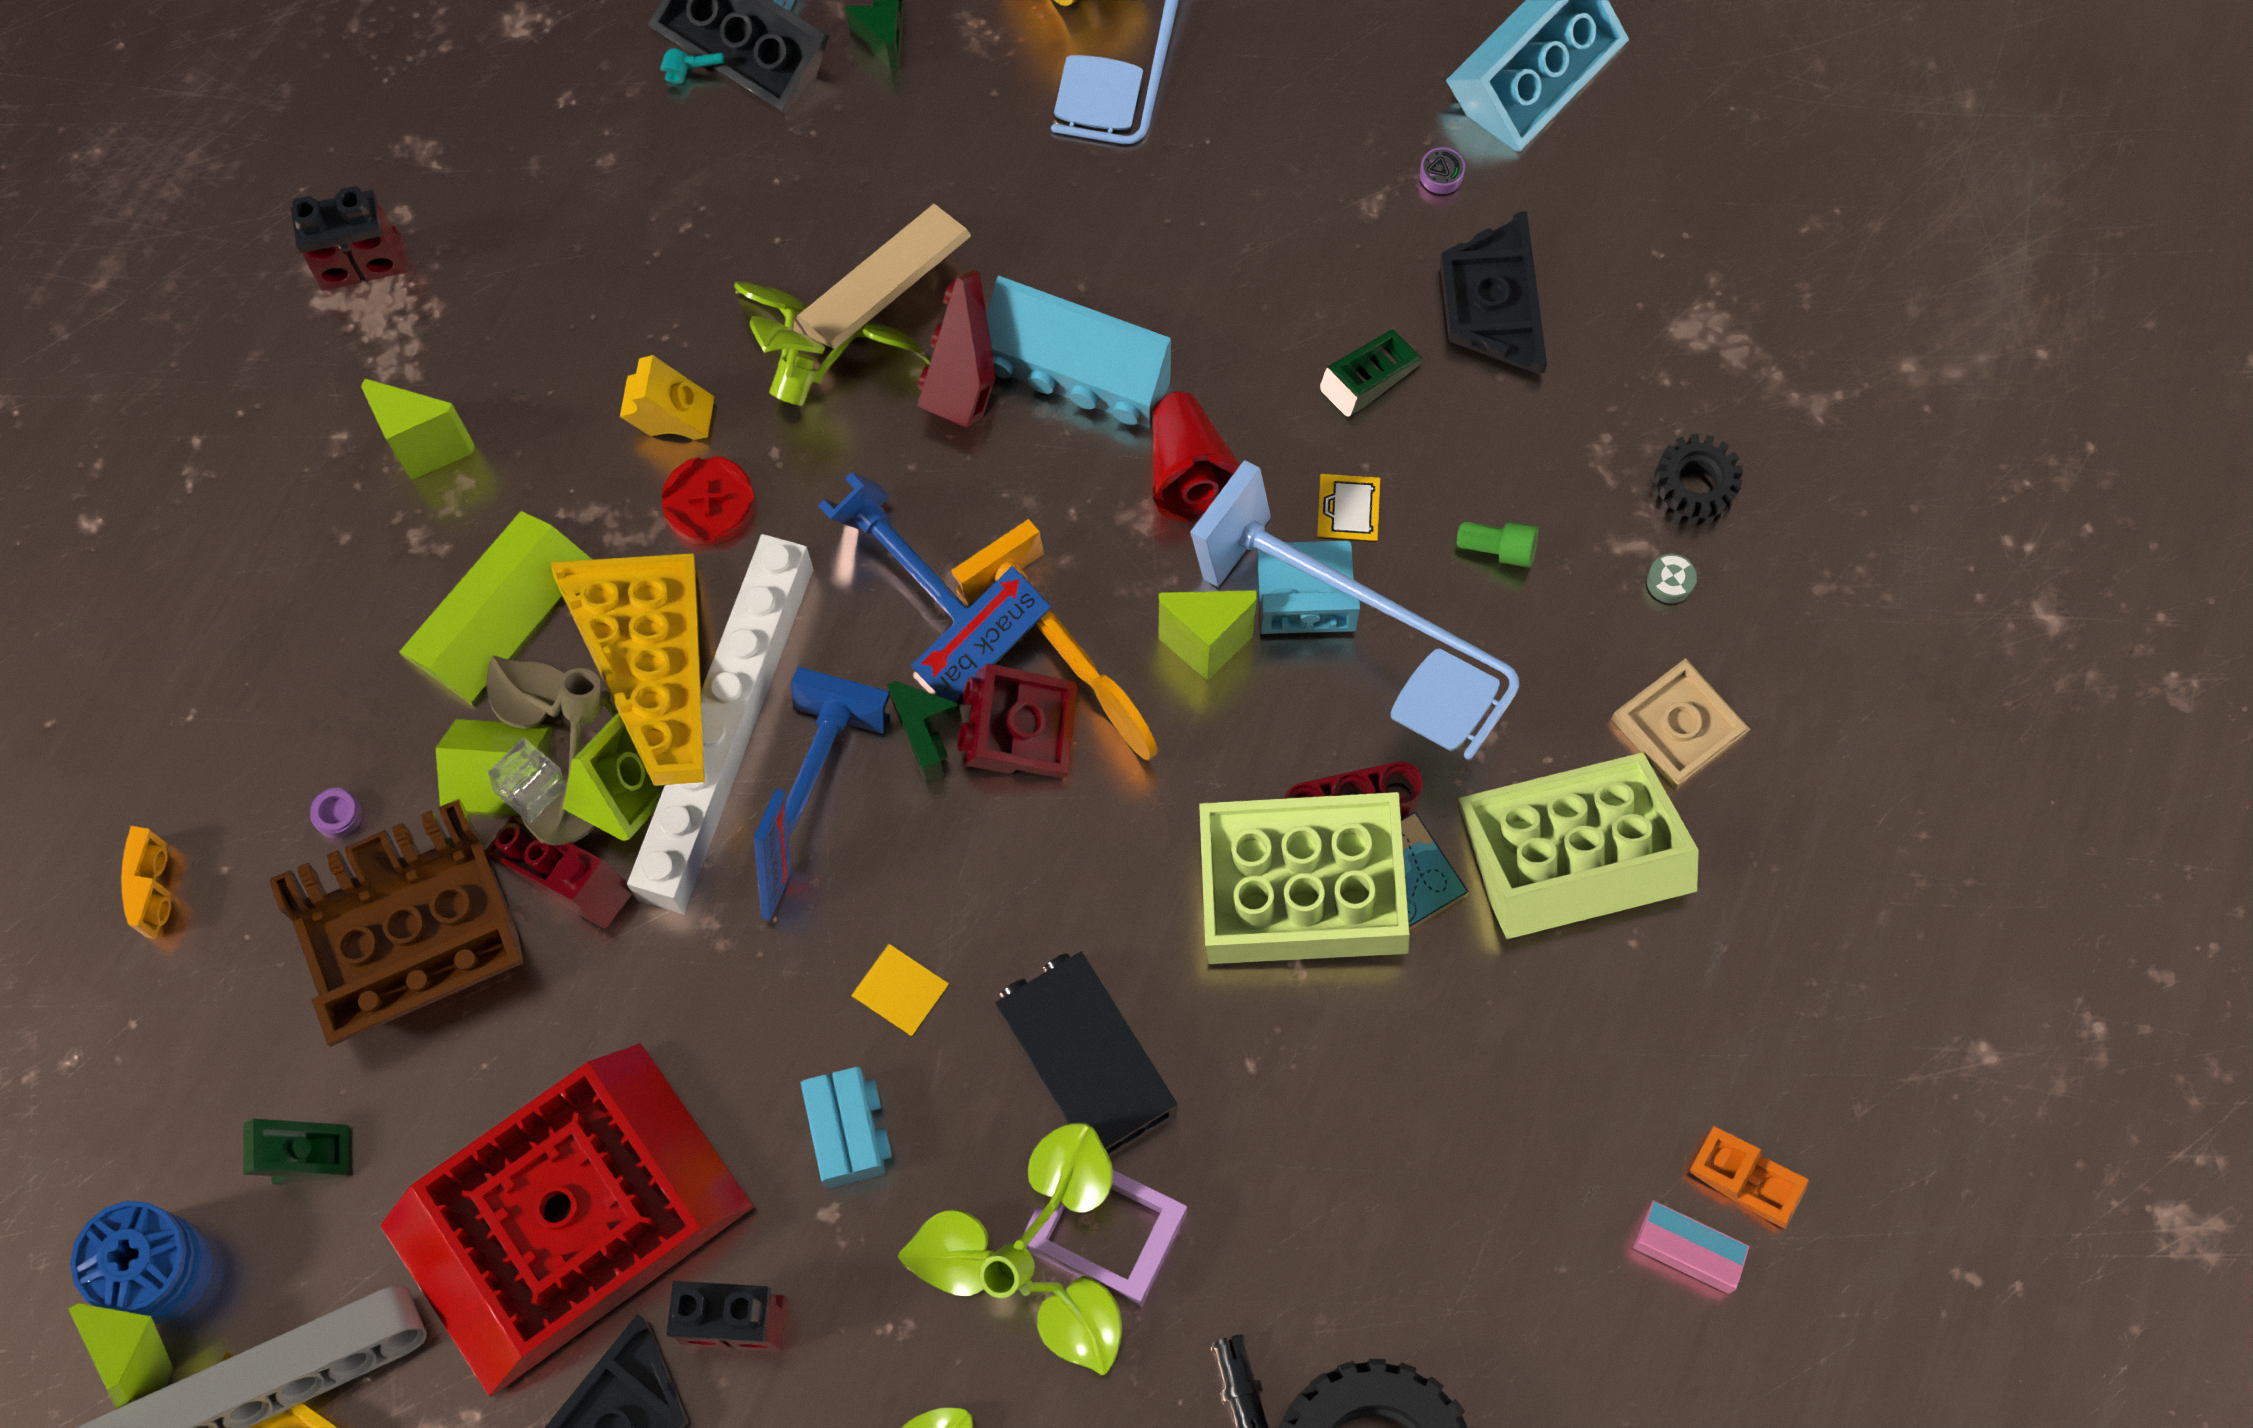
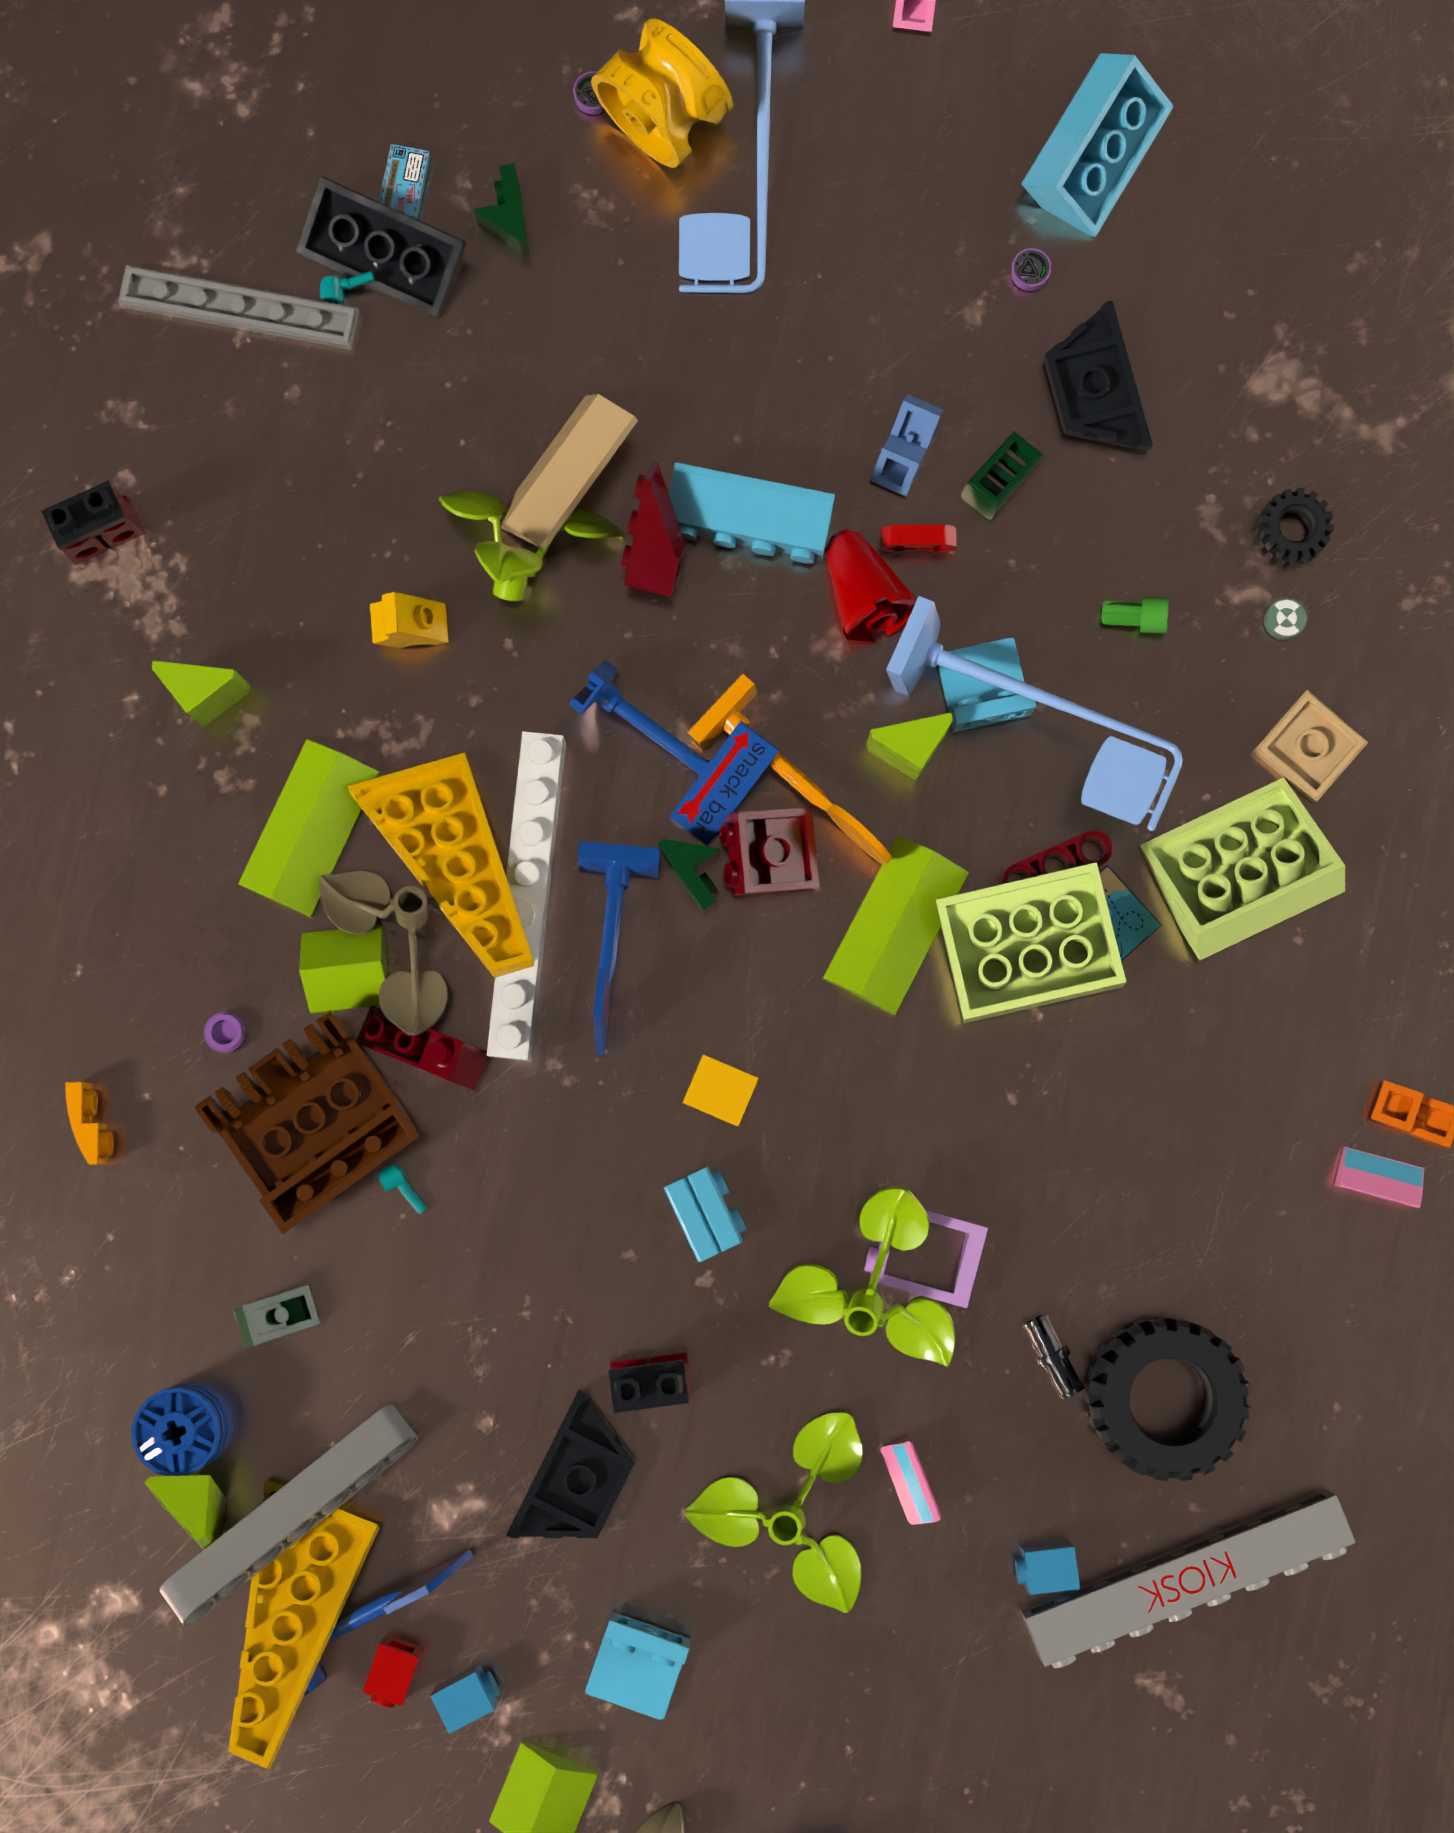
camera: 10 degrees left, 15 degrees up
red slope [380,1043,754,1397] -> none
clear brick [488,737,565,824] -> none
lime slope [562,712,665,841] -> none
red tile [662,456,756,546] -> none
black brick [995,951,1178,1156] -> none
sticker [1317,474,1380,541] -> none
none -> light grey tile [118,265,360,350]
none -> teal hand [378,1165,427,1214]
none -> lime slope [823,835,969,1016]
none -> medium blue slope [870,394,943,496]
none -> red beam [881,524,957,553]

